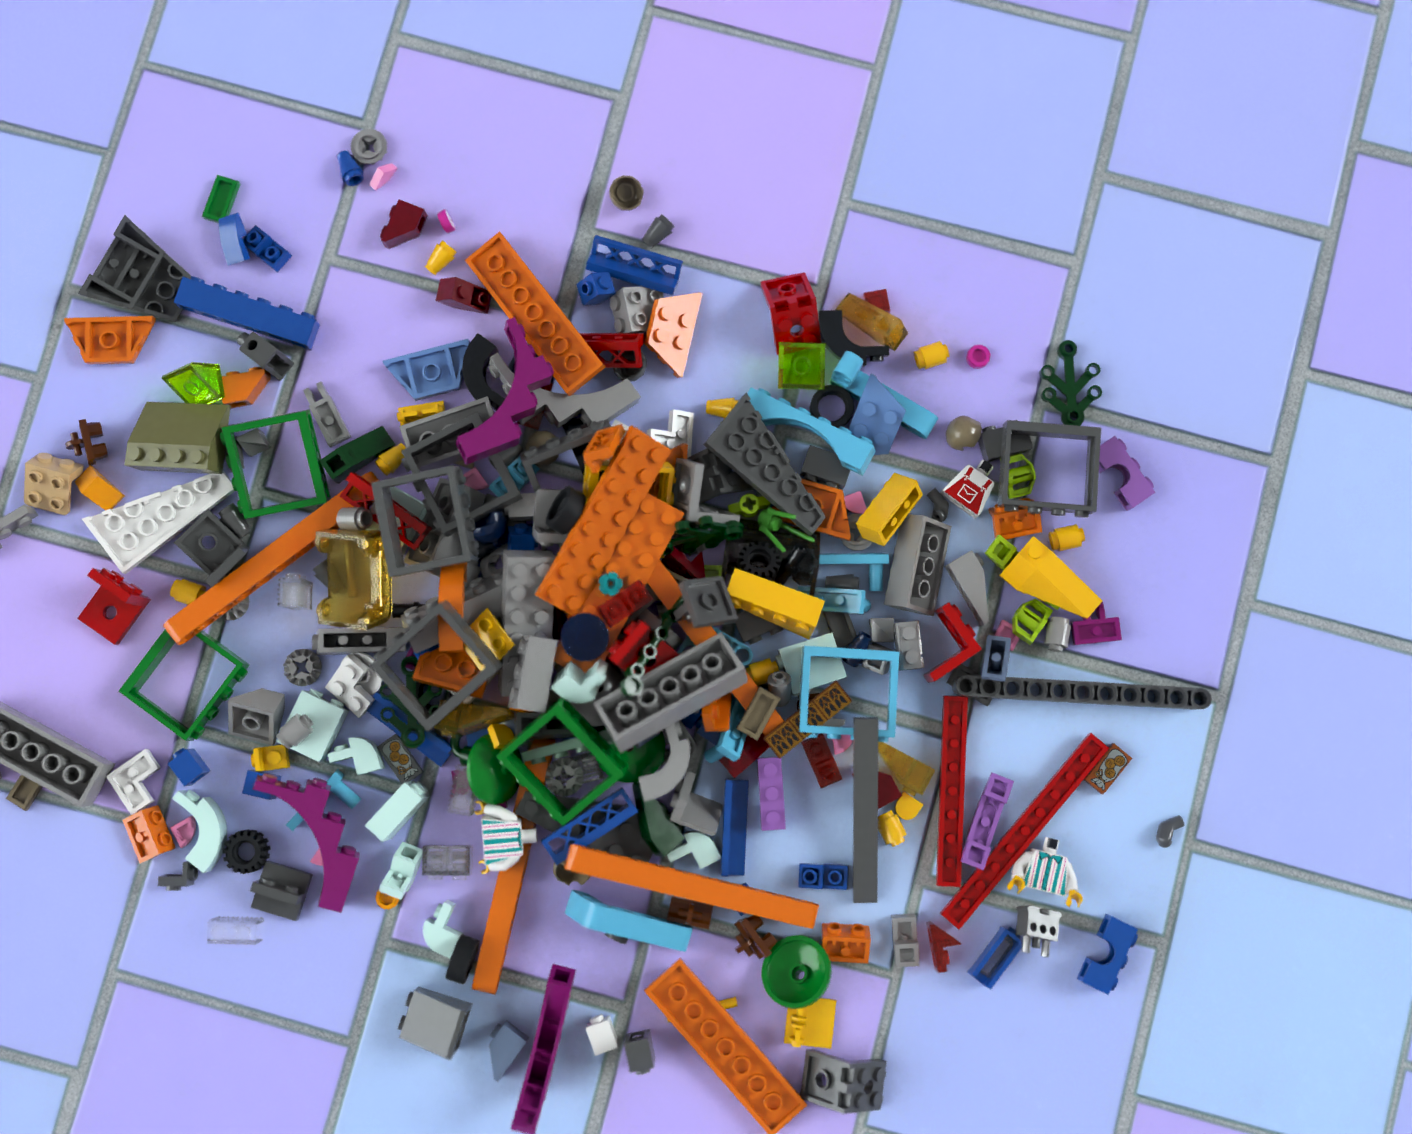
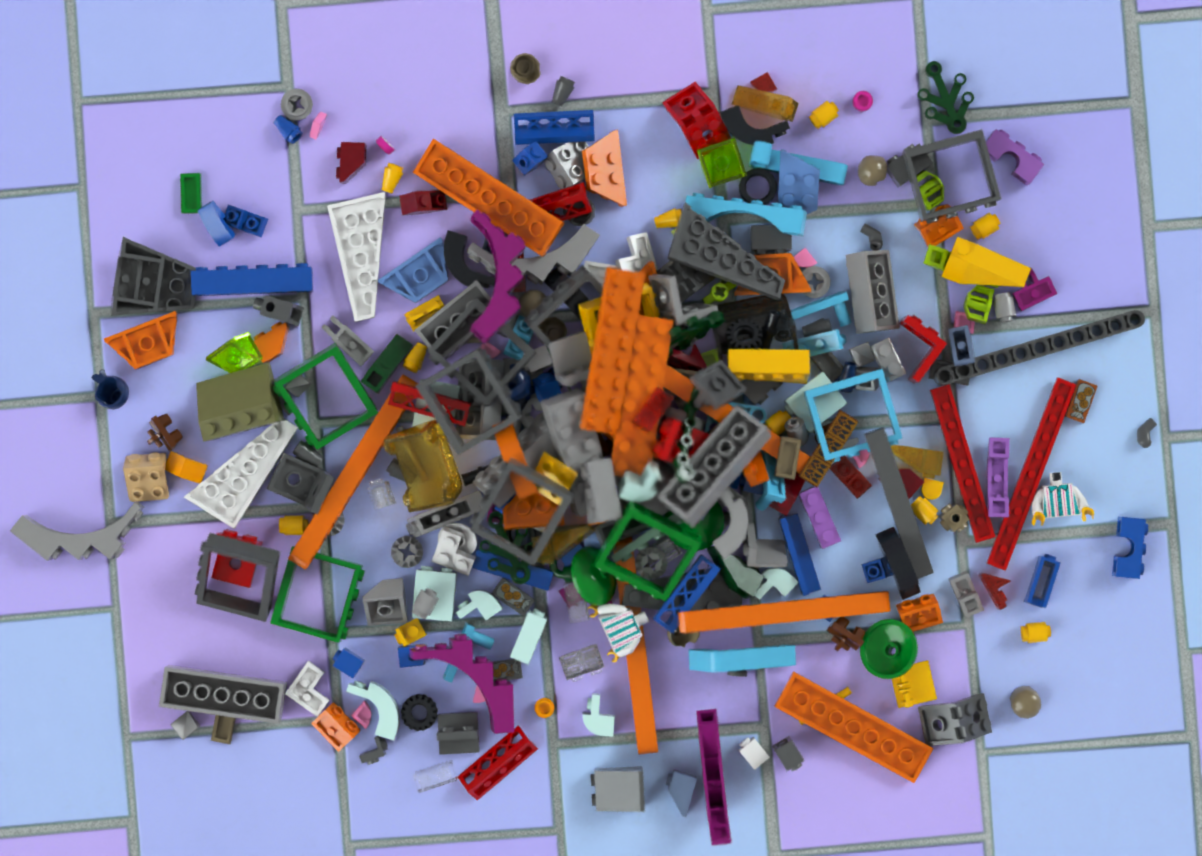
camera: 10 degrees left, 5 degrees up
light grey brick [336,507,373,531] -> none
light aqua brick [379,842,424,900] -> none
black tyre [446,934,479,985] -> none
yellow tile [487,724,515,749] -> none
black tyre [546,486,586,534] -> none
clear blue tile [561,613,609,661] -> none
orange bracket [583,424,625,474] -> none
teal plate [599,572,623,596] -> none
reddish brown hips [667,896,714,929] -> none
bright green plant [758,507,815,553] -> none
yellow brick [856,473,923,546] -> none
torso [940,460,995,519] -> none
light grey slope [944,550,988,626] -> none
piece [1016,906,1062,957] -> none
none -> dark blue hat [92,369,129,410]
none -> dark grey window [195,533,280,622]
none -> white wing [327,192,386,322]
none -> red fence [458,726,538,801]
none -> tile [493,659,523,682]
none -> dark tan hair [538,317,567,344]
none -> black arch [875,527,921,600]
none -> dark tan brick [939,503,970,532]
none -> dark tan hair [1010,686,1041,719]
none -> yellow brick [1020,622,1051,643]

